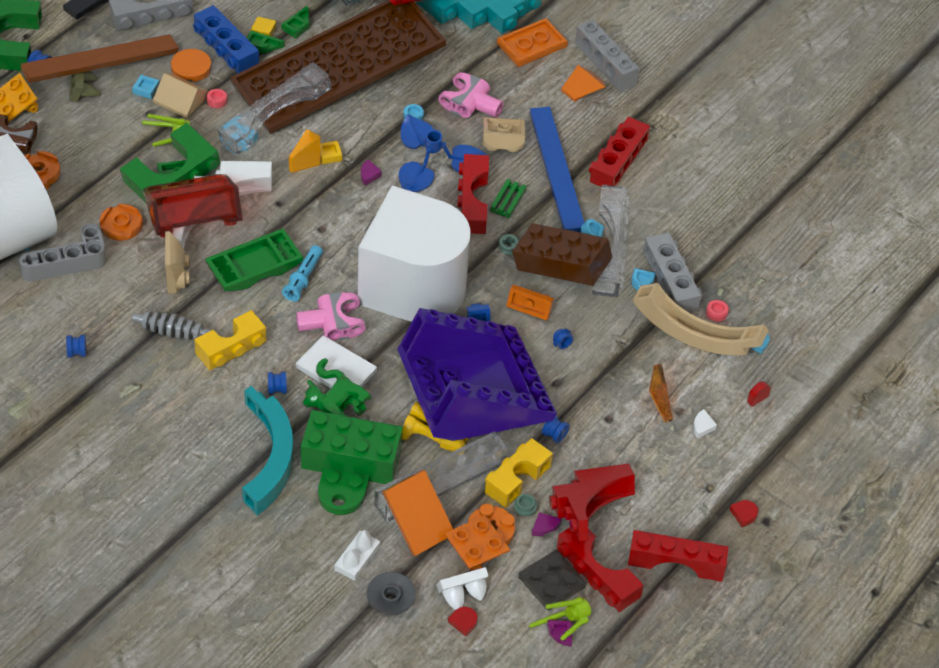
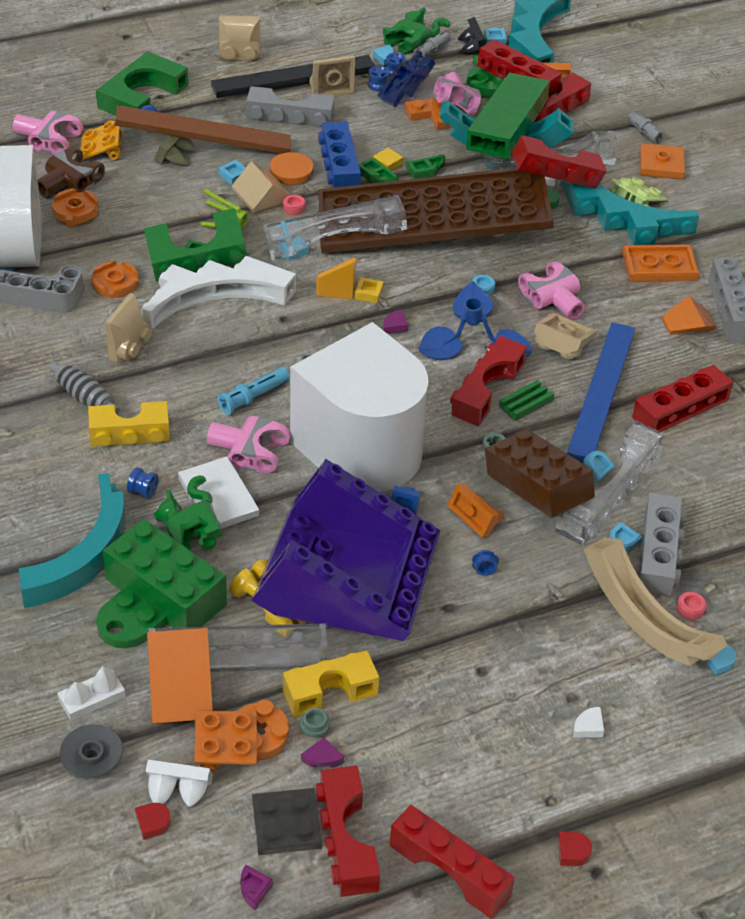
camera: 30 degrees right, 5 degrees down
clear red windscreen [143,174,243,237] -> none
green slope [205,228,303,291] -> none
lime plant [529,597,591,640] -> none
blue wheel [542,416,570,443] -> none
red arch [549,463,635,541] -> none
clear orange tile [649,364,673,423] -> none
red tile [747,381,771,407] -> none

